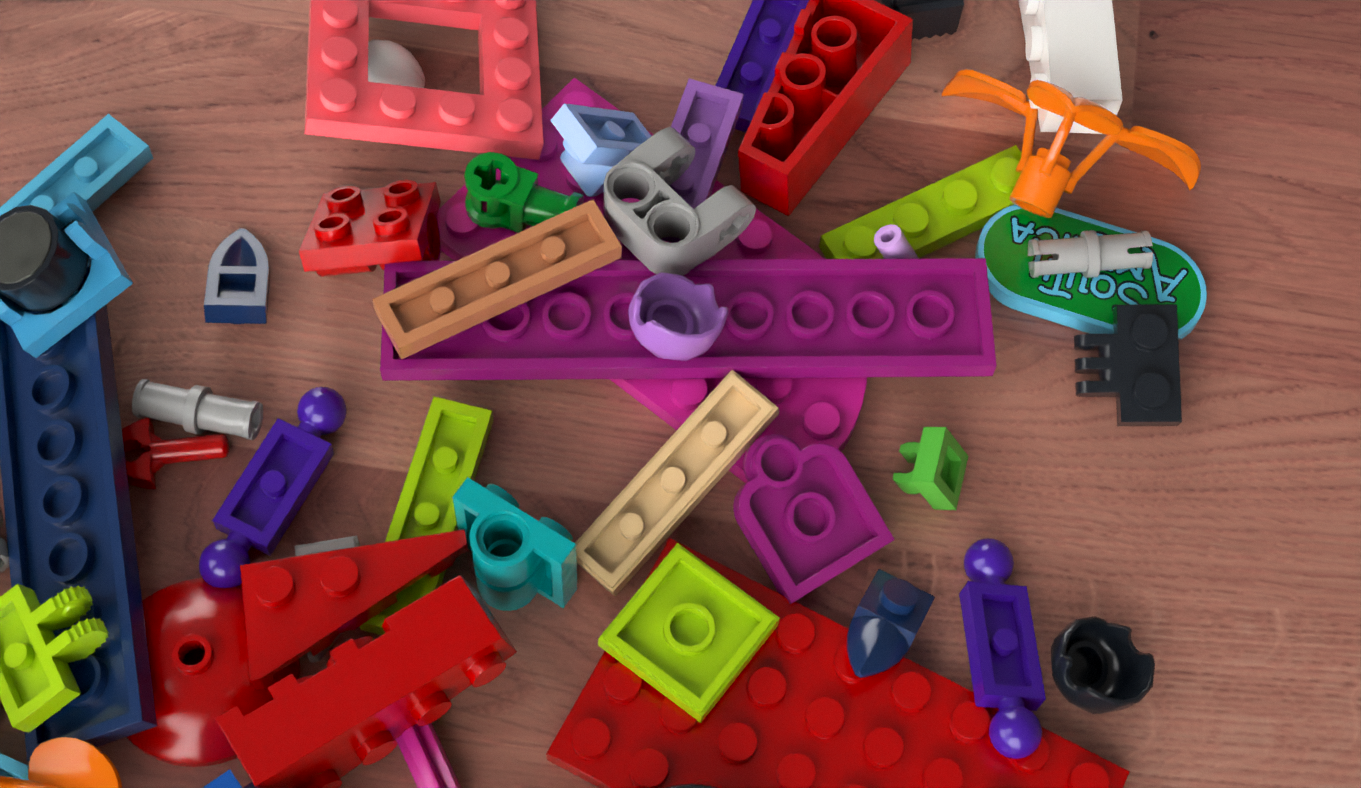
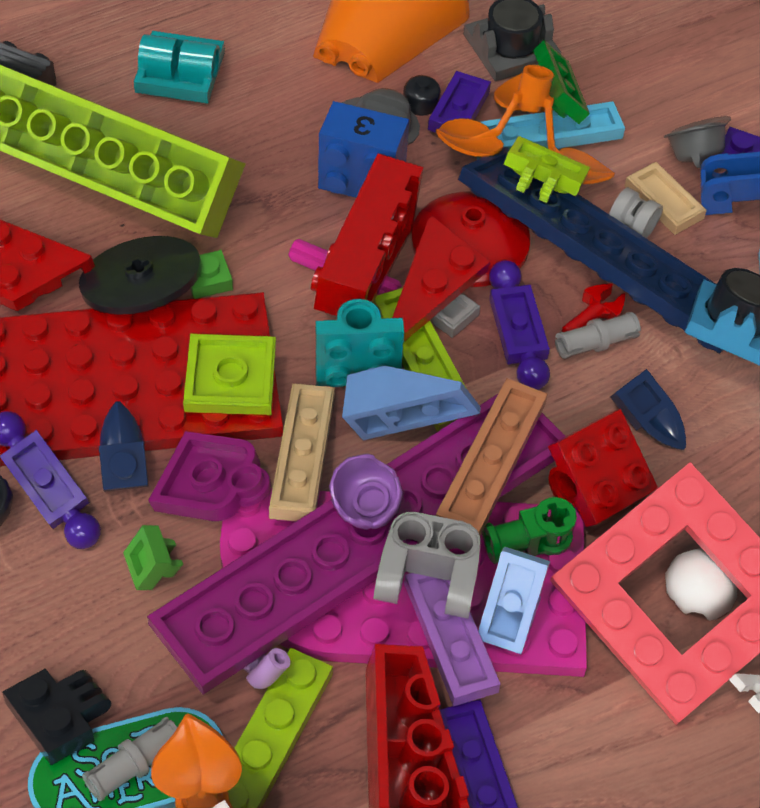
camera: 145 degrees right, 10 degrees down
none -> medium blue slope [342,366,480,440]

